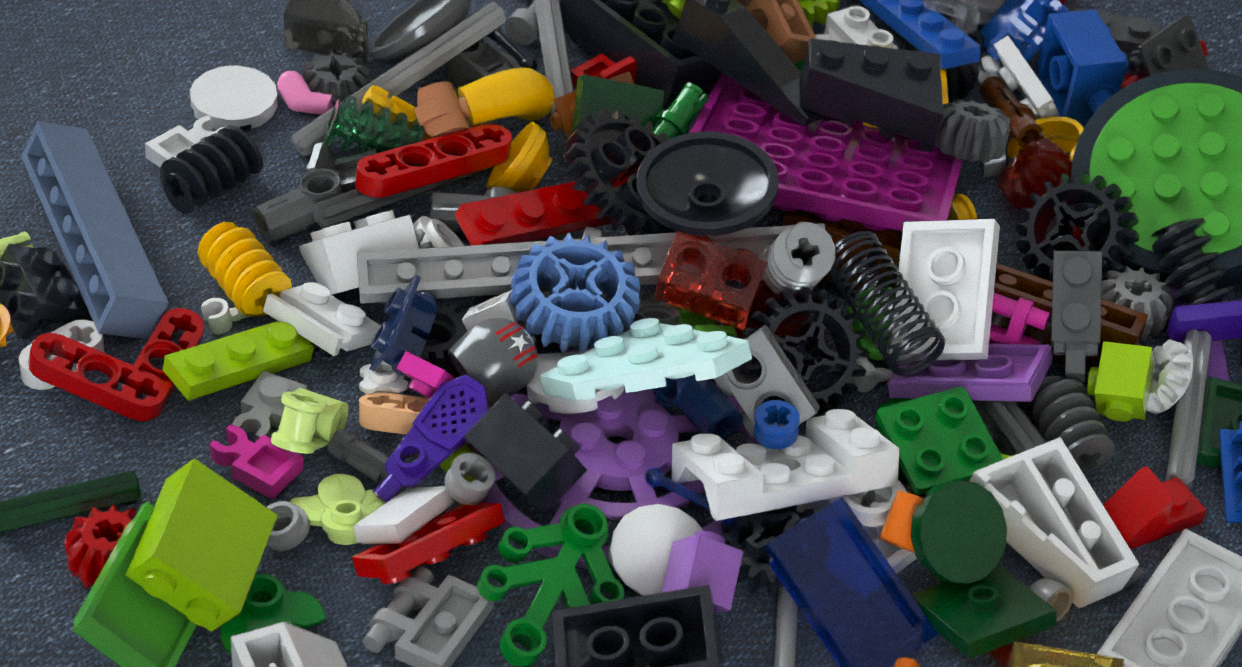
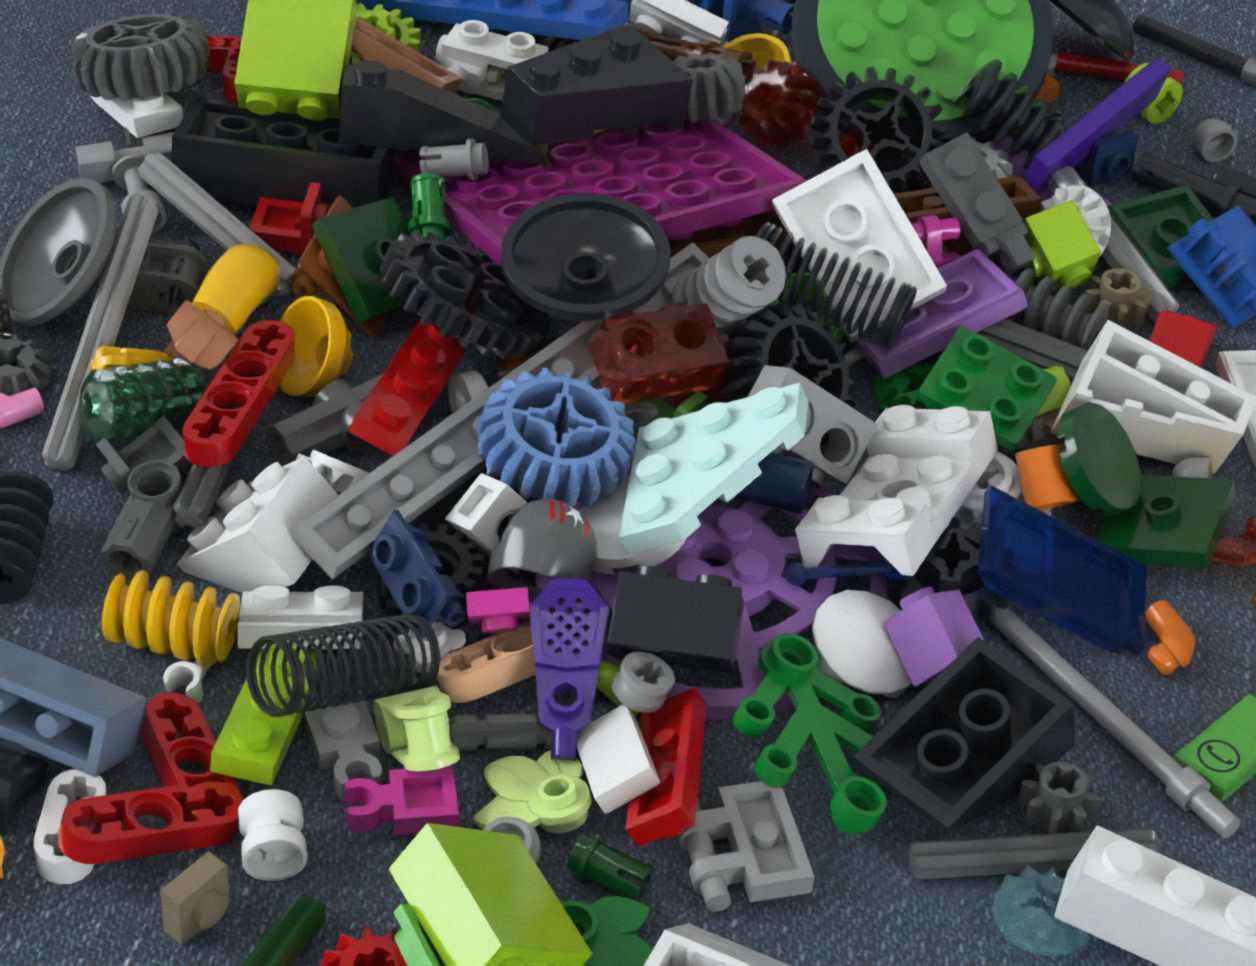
camera: 40 degrees left, 0 degrees up
blue bush [754,400,800,449] -> none
none -> dark tan plate [160,851,230,946]
none -> white wheel [238,789,308,881]
none -> black piece [246,613,441,717]
none -> light grey pin [420,138,489,181]
none -> dark green pin [567,834,654,902]
none -> dark tan gear [1086,268,1152,330]

